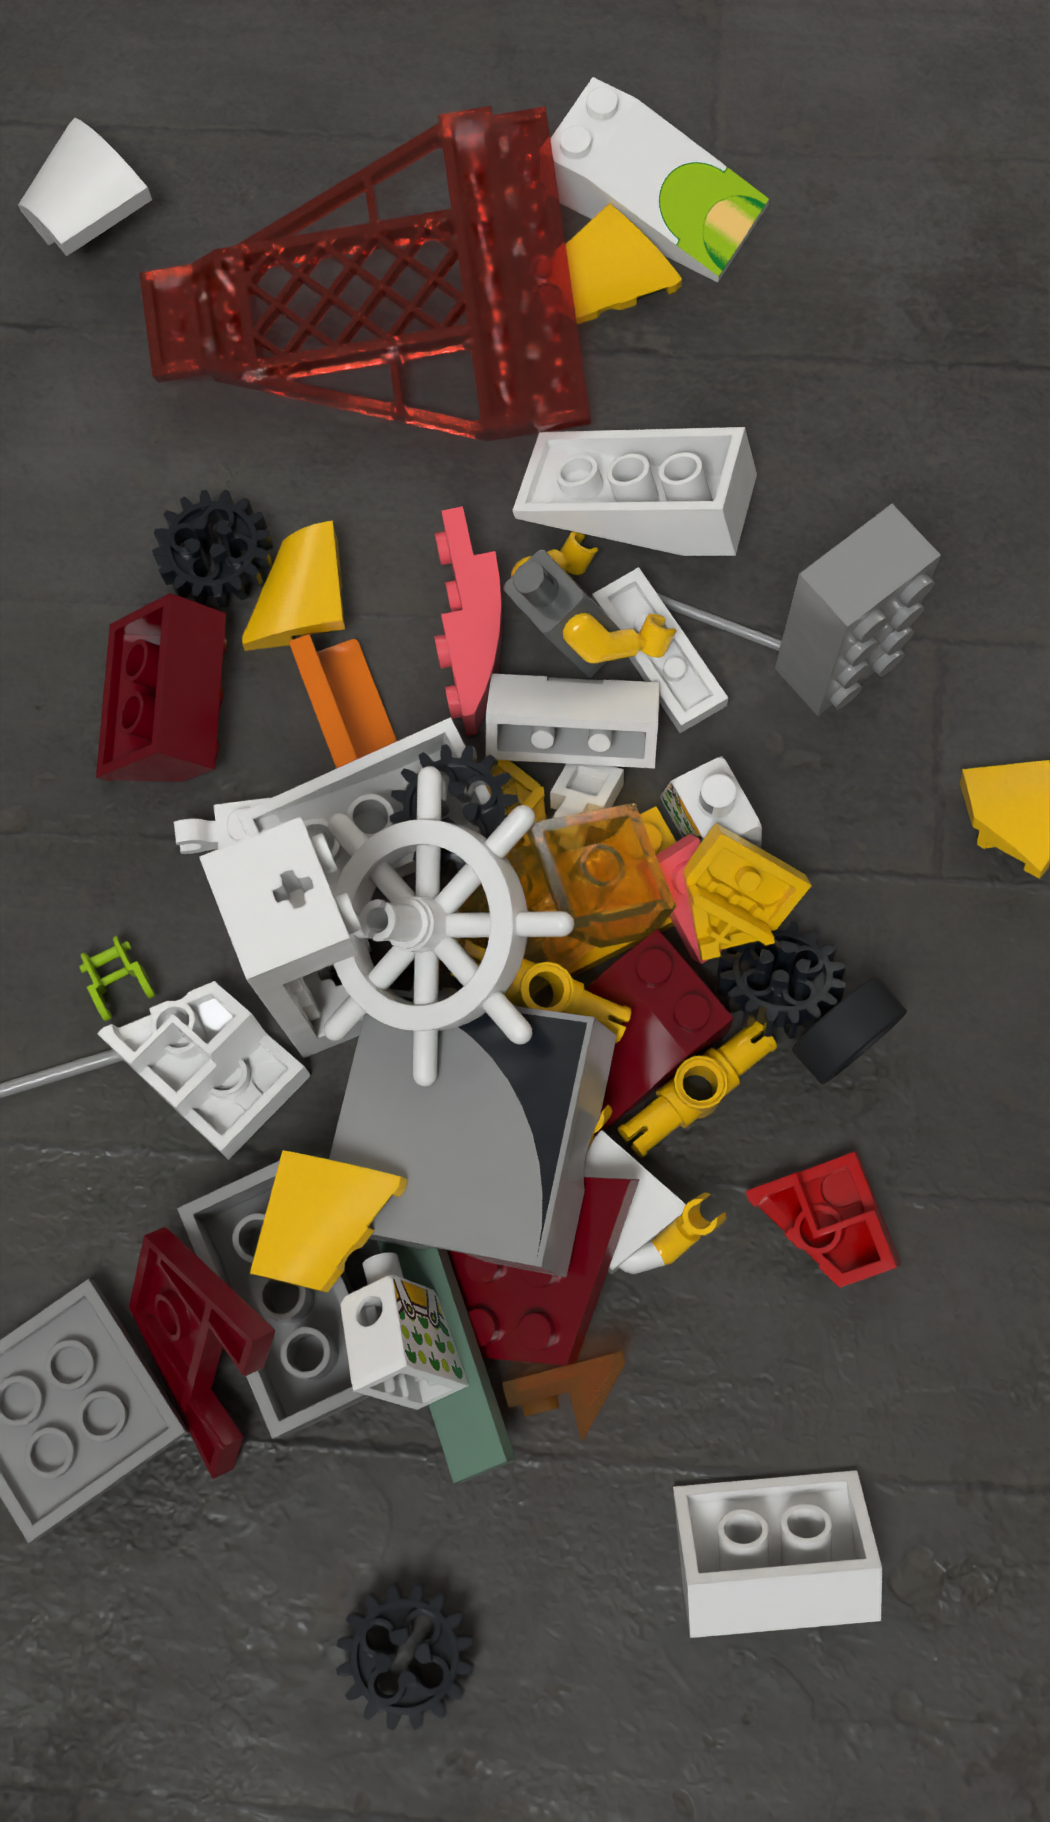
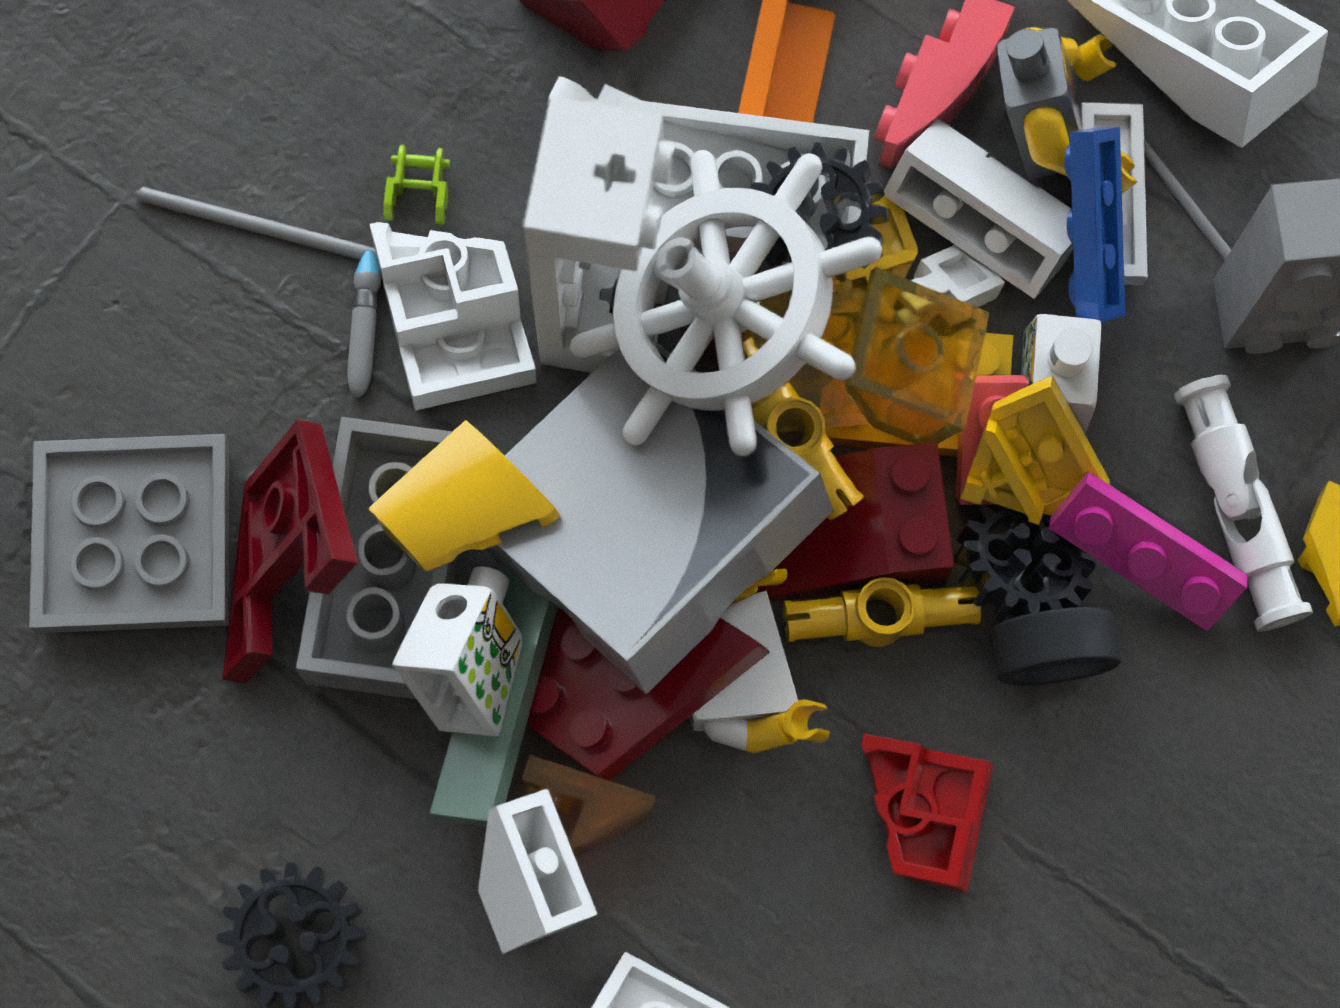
camera: 25 degrees right, 0 degrees up
none -> light grey piece [347,250,382,398]
none -> white slope [478,789,597,954]
none -> dark pink plate [1049,471,1248,631]
none -> blue plate [1064,127,1125,323]
none -> white piece [1174,375,1313,632]

